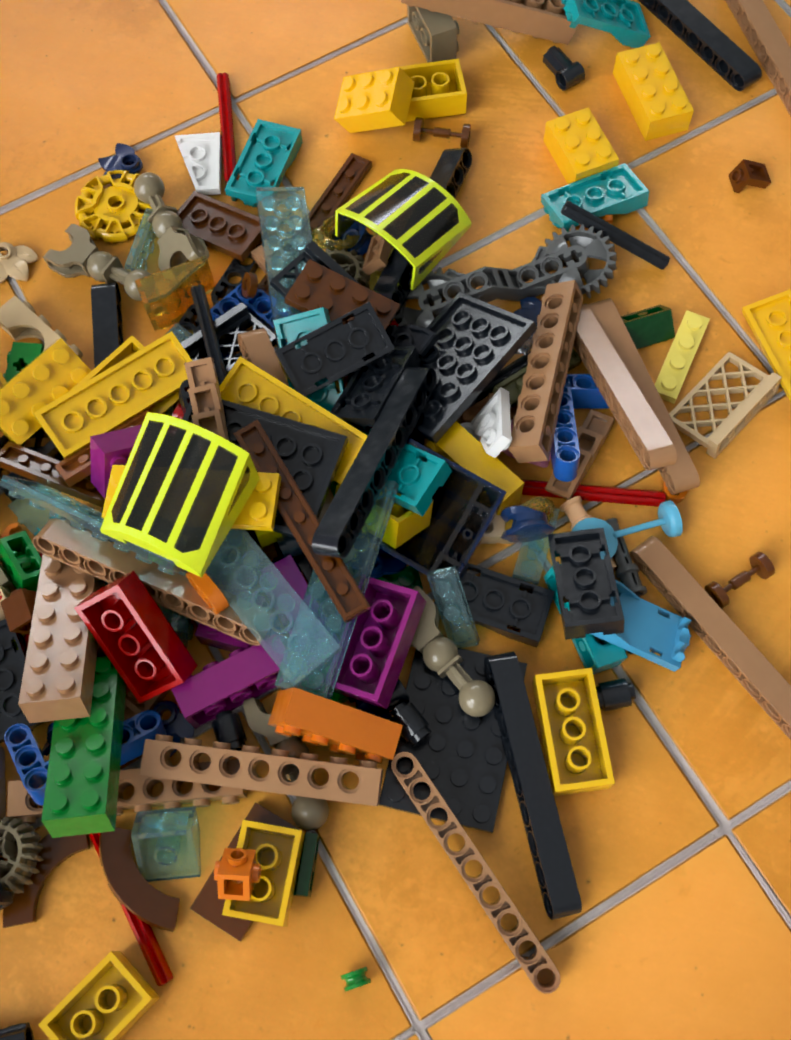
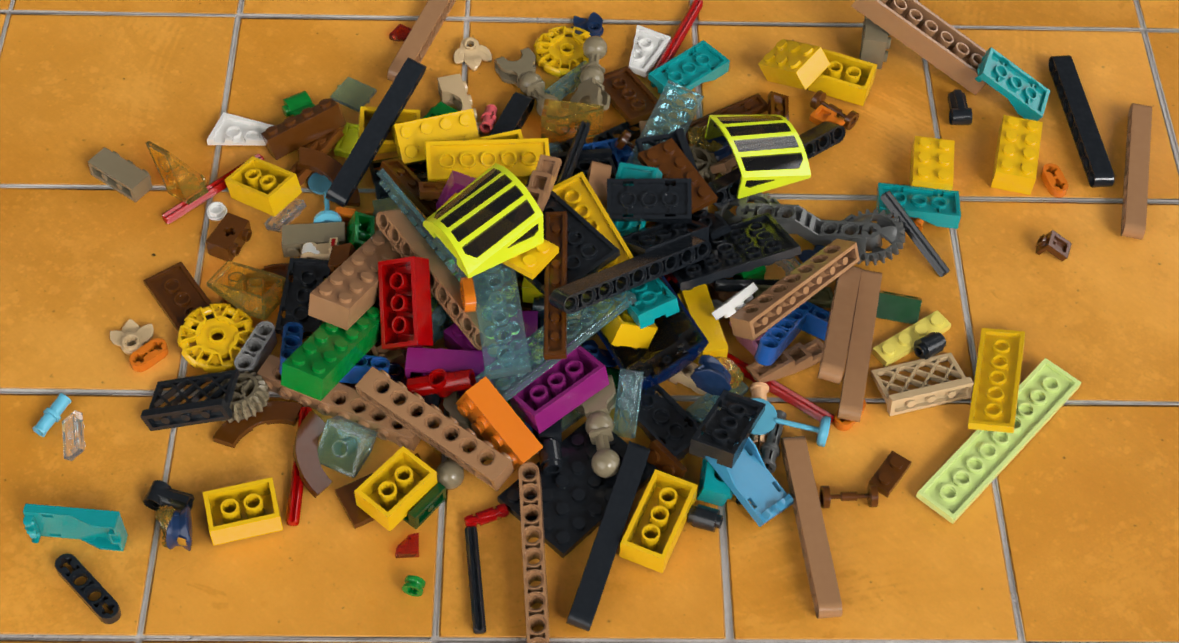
camera: 25 degrees right, 15 degrees down
orange brick [214,848,261,901] -> none
none -> clear red tile [395,533,419,558]
none -> red piece [406,369,476,397]
none -> red axle [464,503,509,527]
none -> black axle [465,526,486,634]
none -> coral pin [479,104,498,133]
none -> reddish brown plate [647,440,688,479]
none -> reddish brown plate [768,91,789,128]
none -> orange plate [809,105,845,126]
none -> reddish brown plate [868,451,911,498]
none -> black brick [914,332,946,360]
none -> orange beam [1041,163,1069,198]

